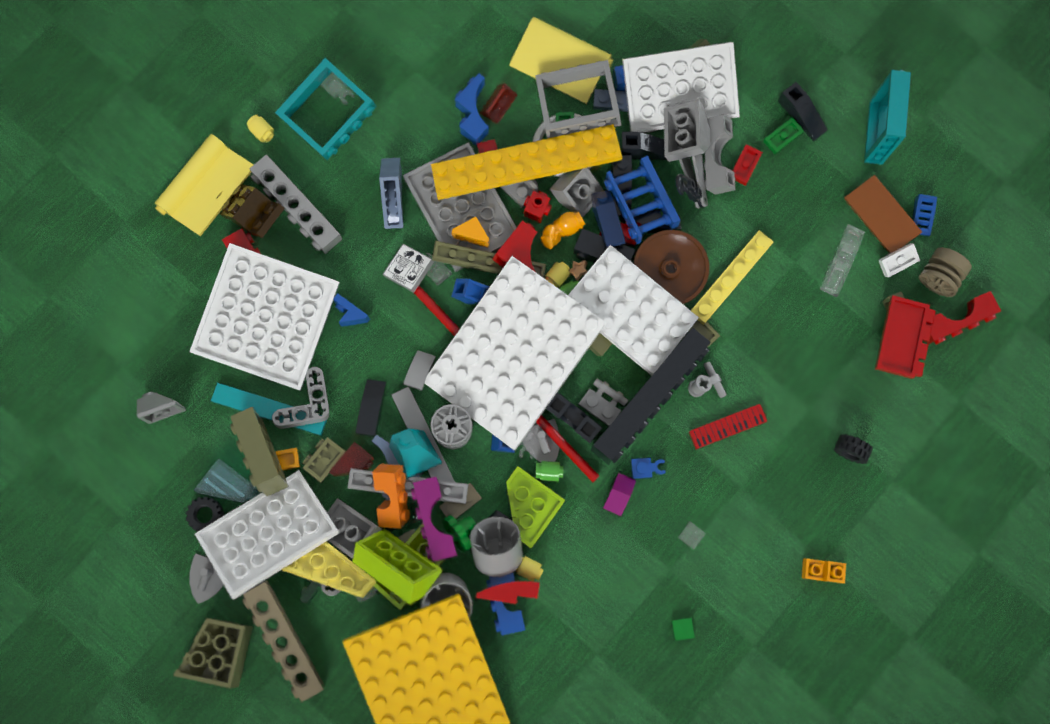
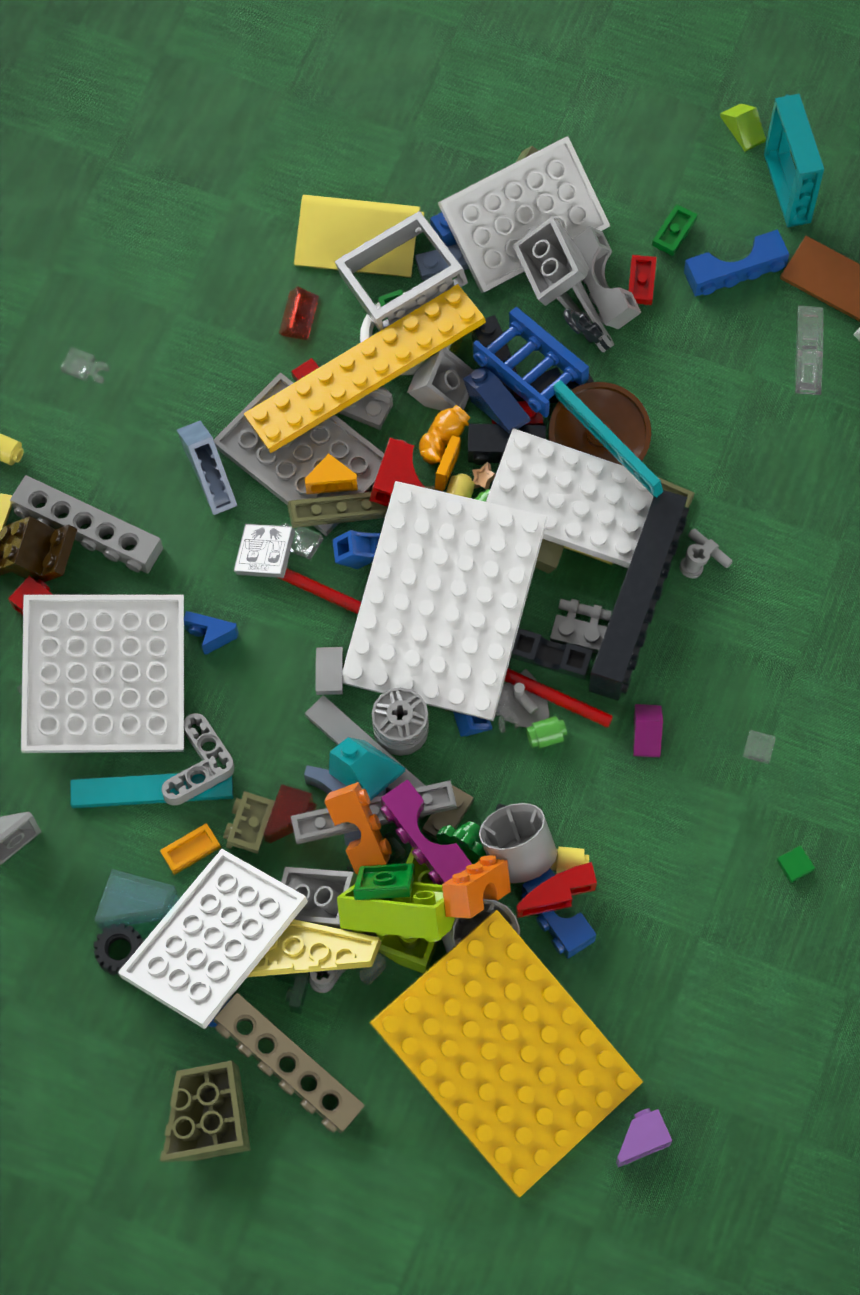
camera: 15 degrees left, 10 degrees down
light grey shield [189,554,224,604] -> none
olive brick [230,407,289,497] -> none
teal window [275,58,377,160] -> none
black slope [355,379,386,437] -> none
blue arch [455,73,489,146] -> none
lime plate [506,466,565,549] -> none
red brick [524,191,552,224] -> none
black slope [620,132,667,160] -> none
blue plate [631,458,666,479] -> none
red tile [689,404,767,450] -> none
light yellow plate [691,230,773,325] -> none
black slope [778,82,828,142] -> none
none -> green tile [353,863,415,900]
none -> light orange tile [435,435,461,491]
none -> orange arch [442,855,511,918]
none -> teal tile [553,380,663,498]
none -> blue arch [684,229,789,297]
none -> lime slope [720,104,766,152]

